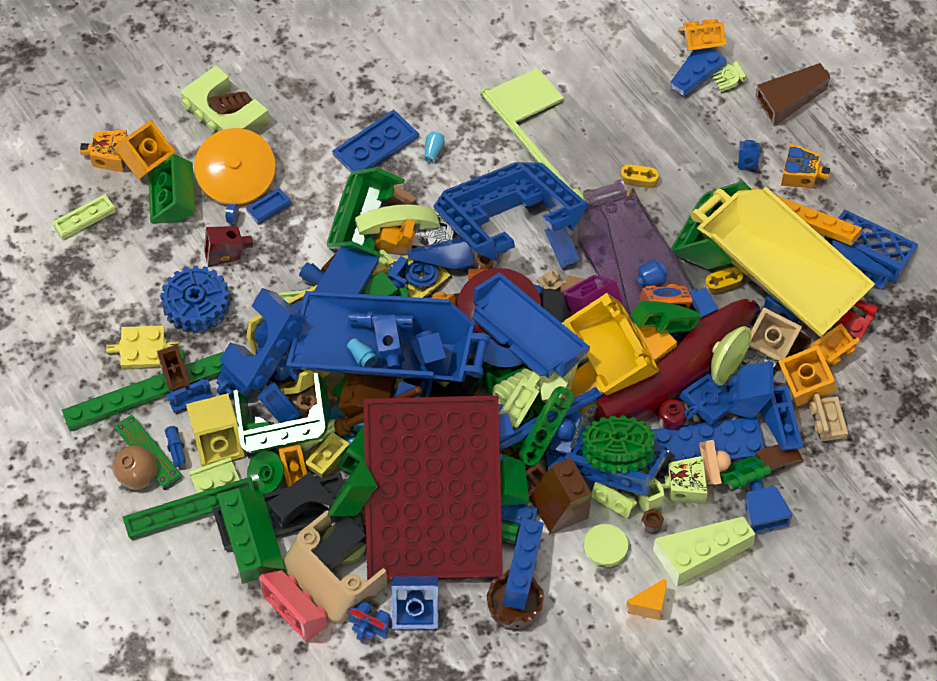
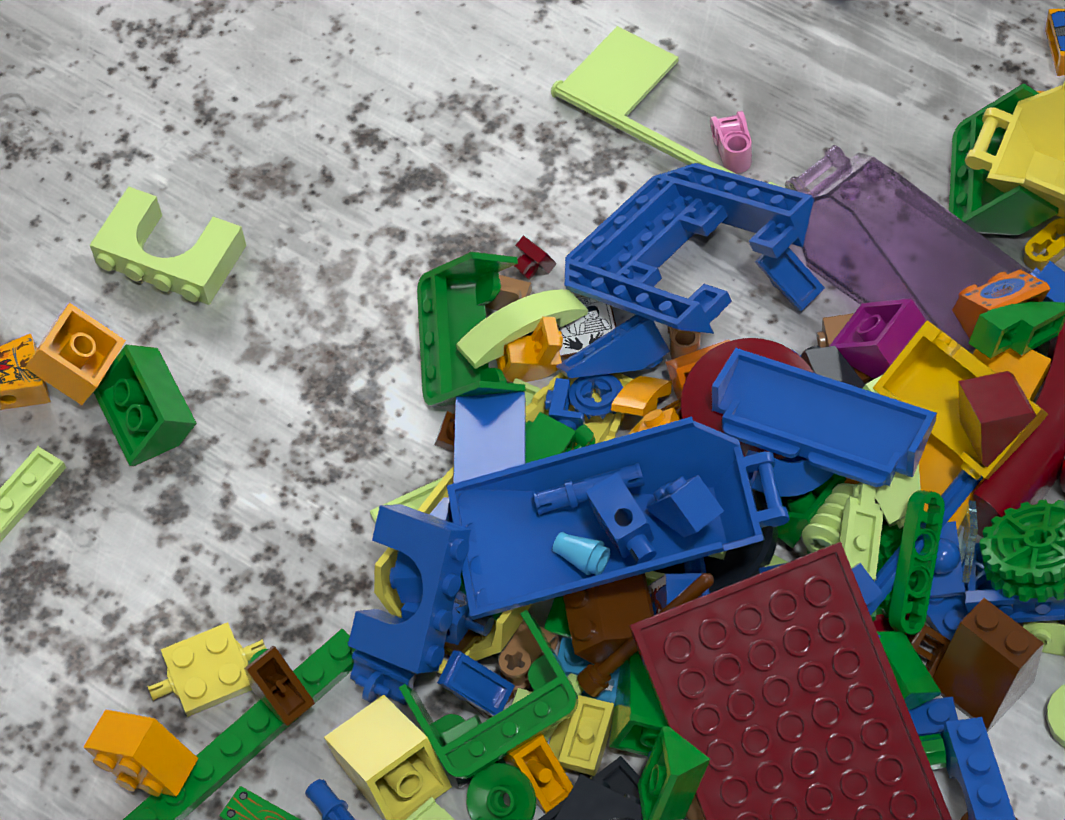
camera: 15 degrees left, 0 degrees up
blue piece [160,265,231,333] -> none
blue hinge [166,379,214,412] -> none
light orange dish [194,128,276,206] -> none
dark red torso [204,226,253,267] -> none
reddish brown slope [209,92,252,114] -> none
blue tile [225,204,239,224] -> none
blue tile [246,188,292,225] -> none
blue cone [299,262,324,286] -> none
blue tile [332,109,419,173] -> none
medium azure cone [423,131,445,163] -> none
tan tile [537,269,566,292] -> none
yellow beam [620,164,659,188] -> none
blue head [636,259,669,288] -> none
blue bracket [738,140,760,170] -> none
none -> light orange brick [83,709,198,797]
none -> dark red tile [514,235,557,280]
none -> light orange slope [611,376,672,416]
none -> bright pink piece [710,111,752,174]
none -> dark red slope [958,371,1037,467]

